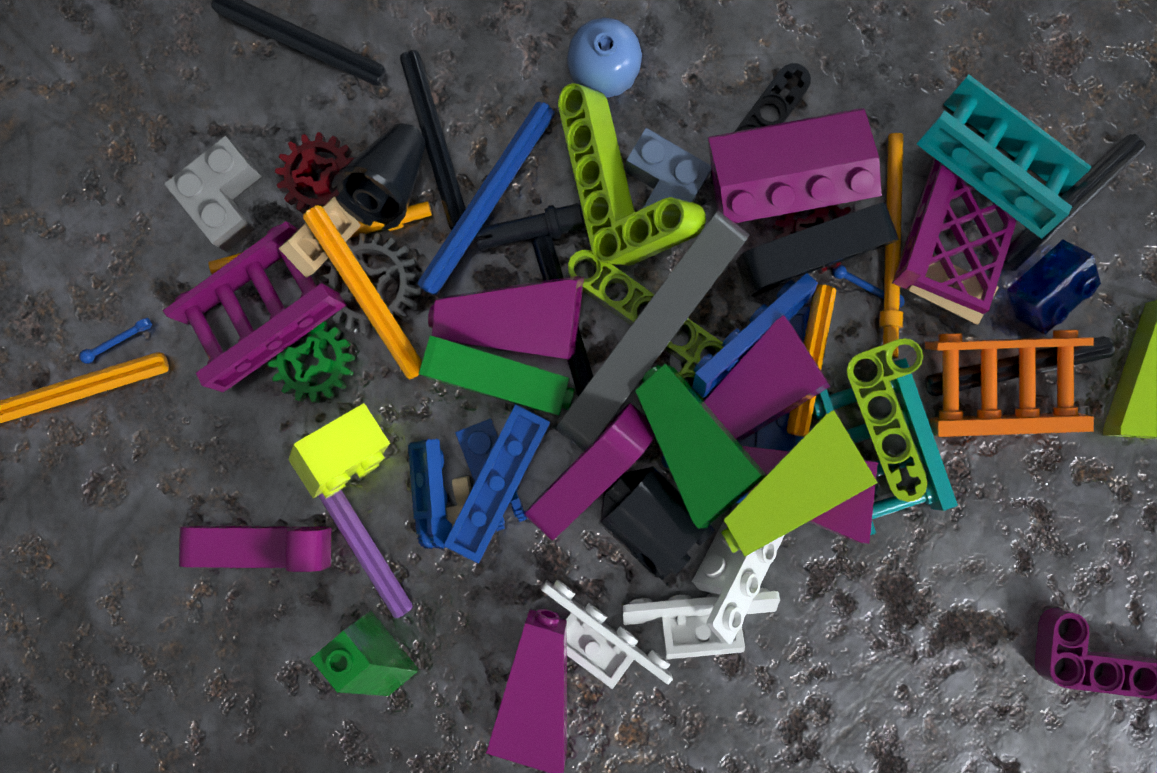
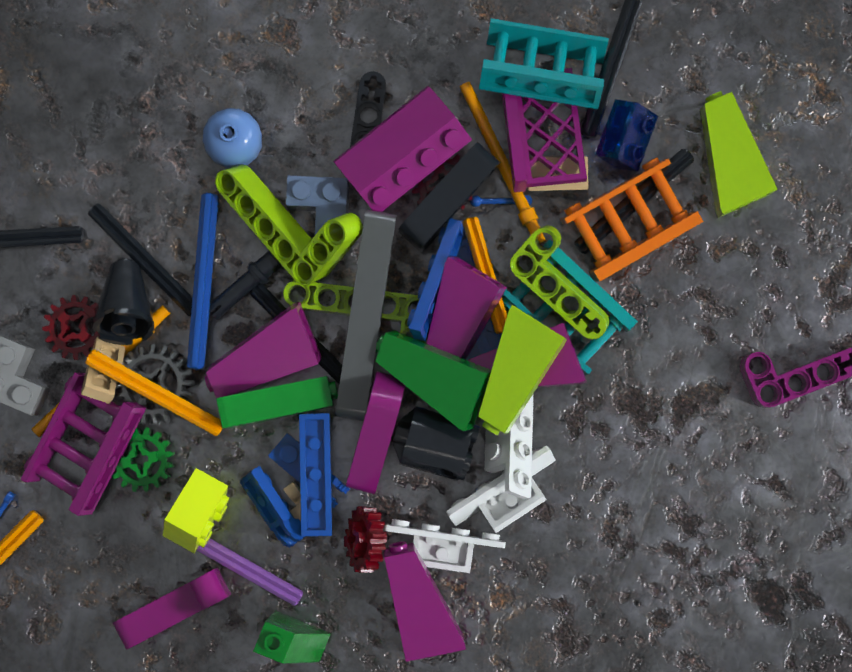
camera: 25 degrees left, 0 degrees up
none -> dark red gear [344,506,387,573]

